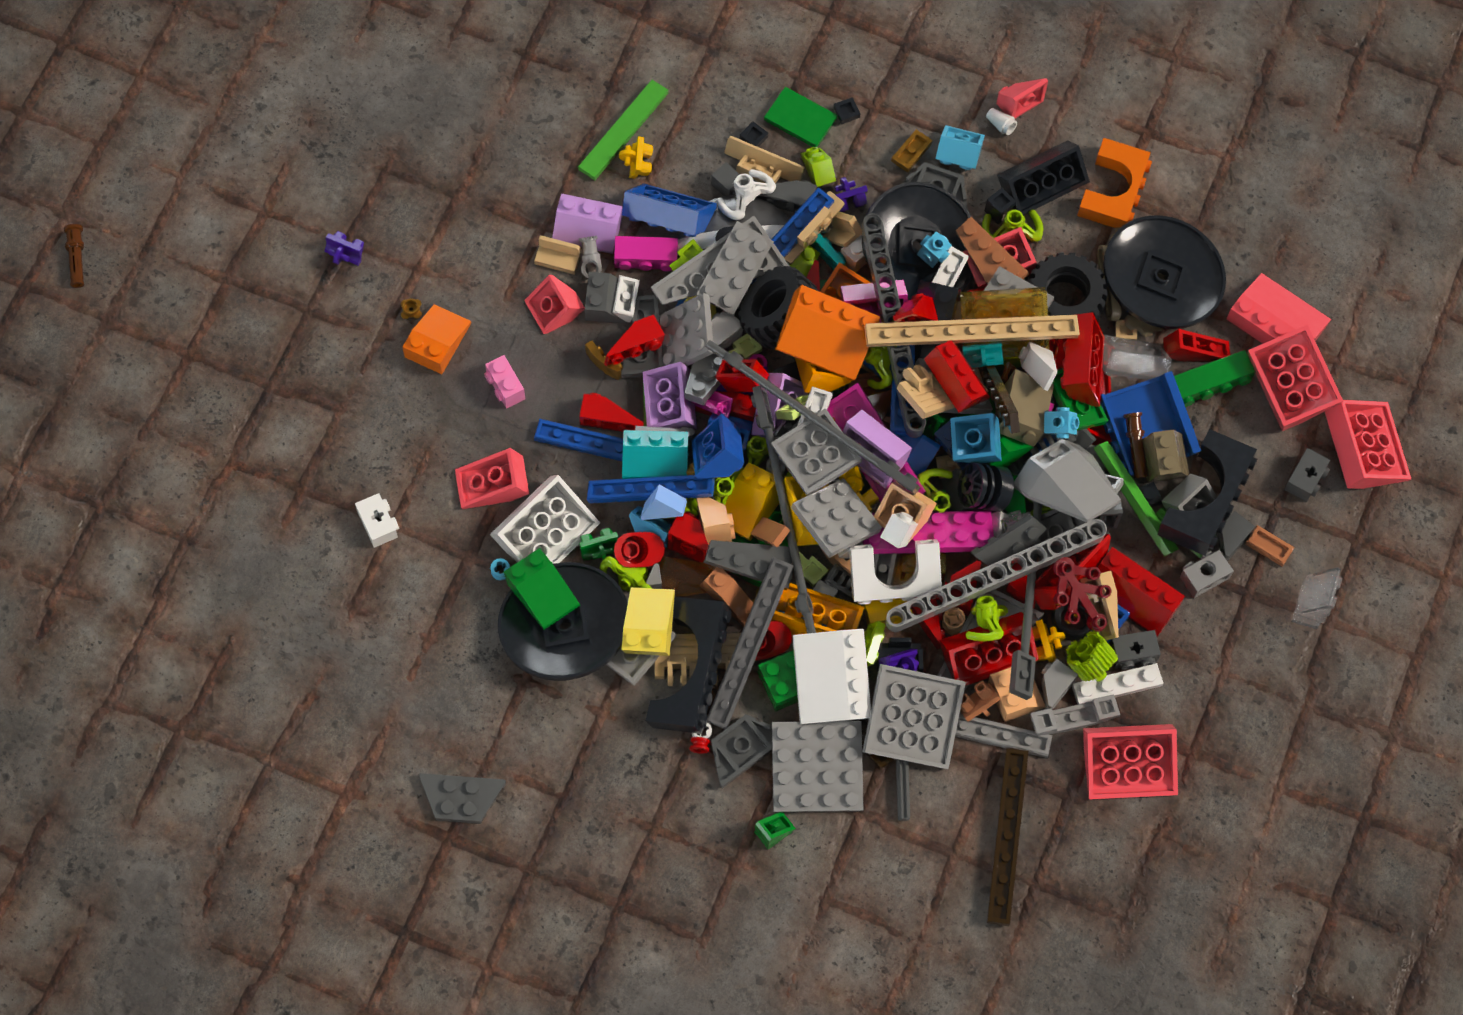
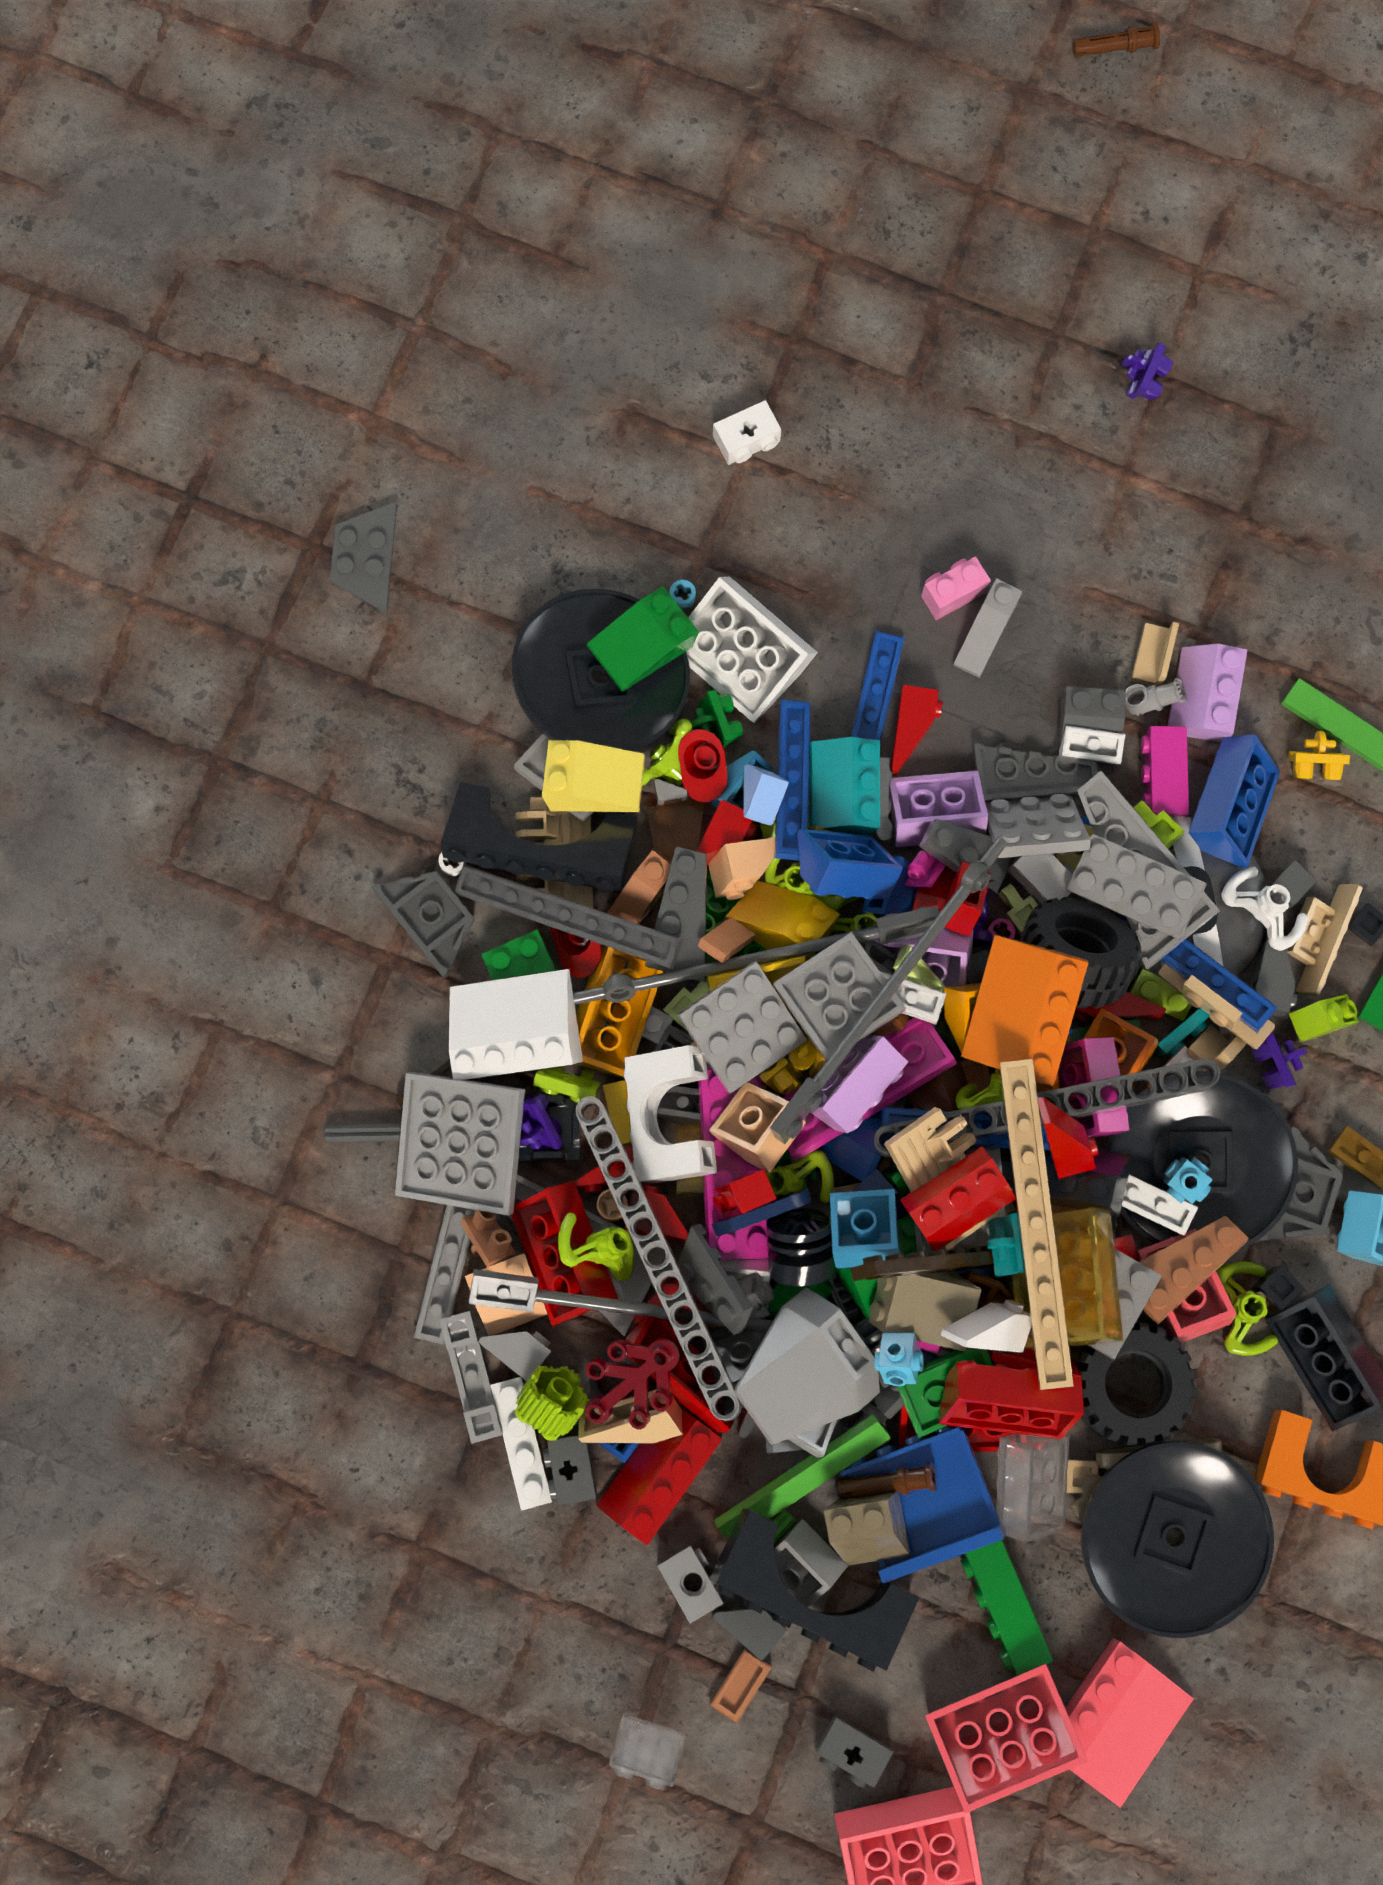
camera: 90 degrees right, 10 degrees up
pearl gold plate [401,298,422,319] -> none
orange slope [403,304,472,374] -> none
coral slope [455,448,529,509] -> none
coral slope [524,275,585,334] -> none
pearl gold slope [585,340,623,380] -> none
red slope [604,314,665,366] -> none
red bush [689,737,710,754] -> none
green slope [754,812,796,849] -> none
light grey plate [772,721,863,812] -> none
white brick [880,512,918,548] -> none
dark brown plate [987,748,1029,926] -> none
yellow hips [1032,619,1066,663] -> none
coral slope [1083,724,1178,799] -> none
black plate [1139,482,1163,507] -> none
red slope [1163,329,1230,362] -> none
none -> dark blue tile [711,1189,812,1236]
none -> red brick [713,1169,776,1219]
none -> light grey slope [953,578,1023,678]

